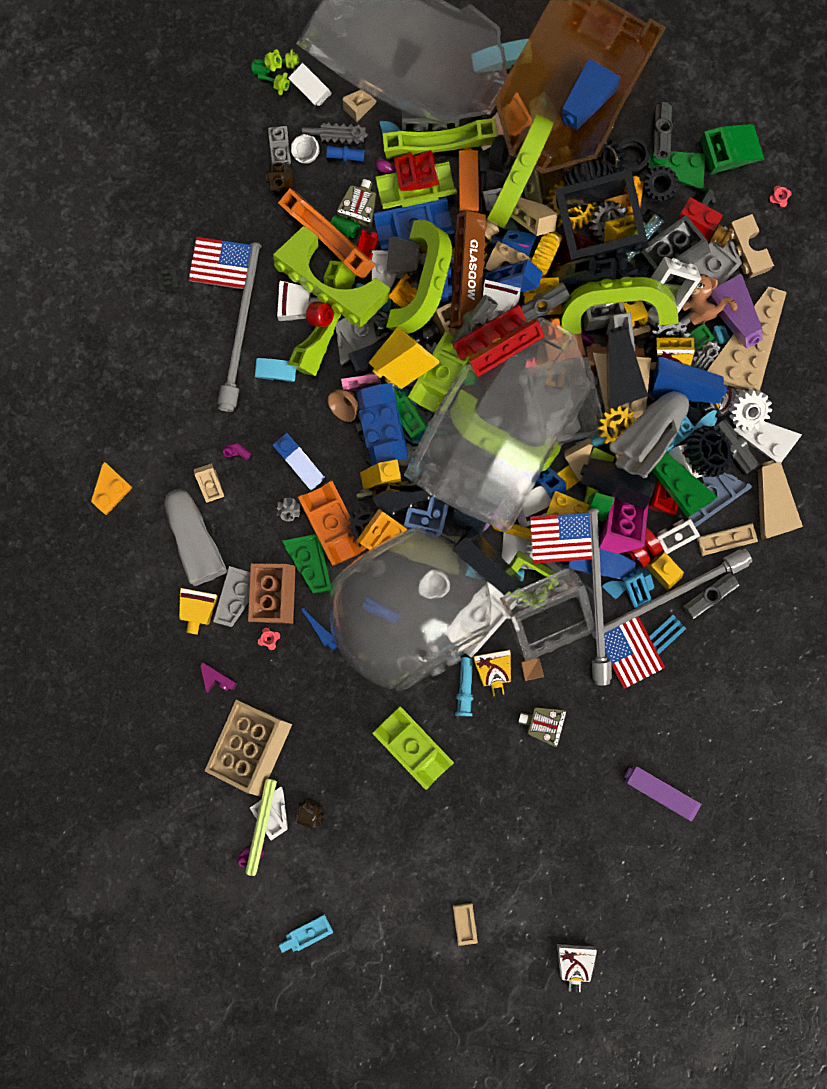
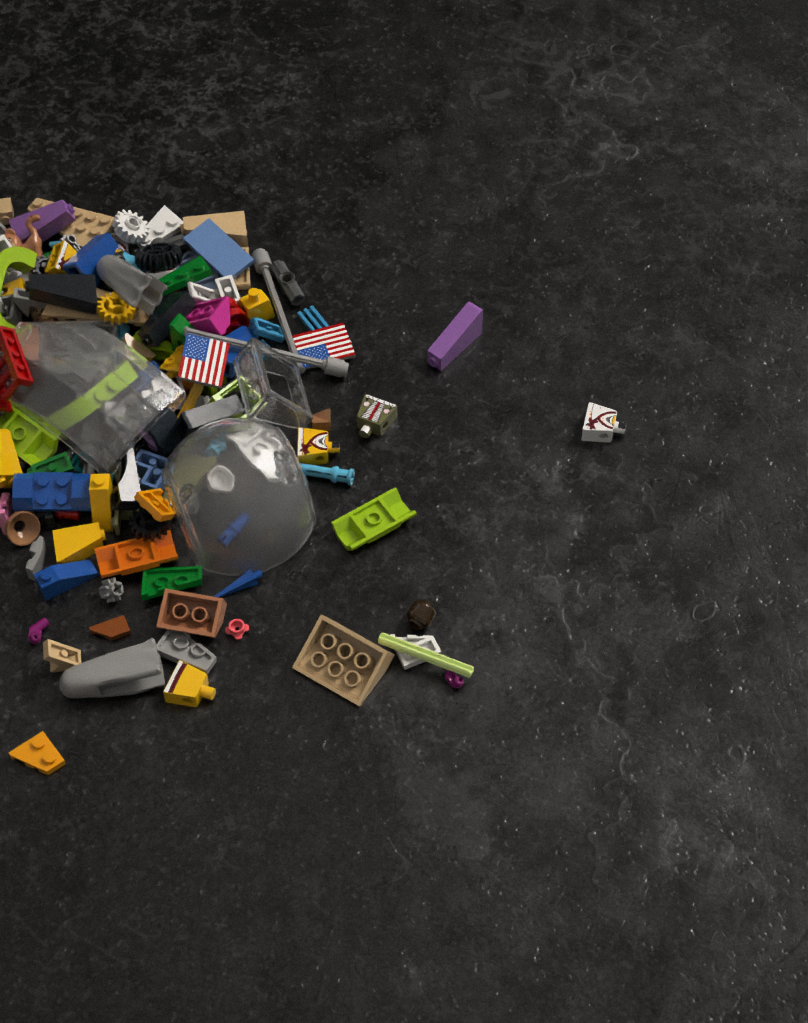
camera: 75 degrees left, 30 degrees down
magenta slope [201,663,238,693] -> none
medium azure hinge [279,914,333,953] -> none
tan tile [453,903,478,946] -> none
none -> light grey slope [25,536,46,581]
none -> yellow slope [52,522,106,565]
none -> dark orange tile [89,615,131,641]
none -> medium blue tile [183,218,255,279]
none -> white slope [187,281,217,303]

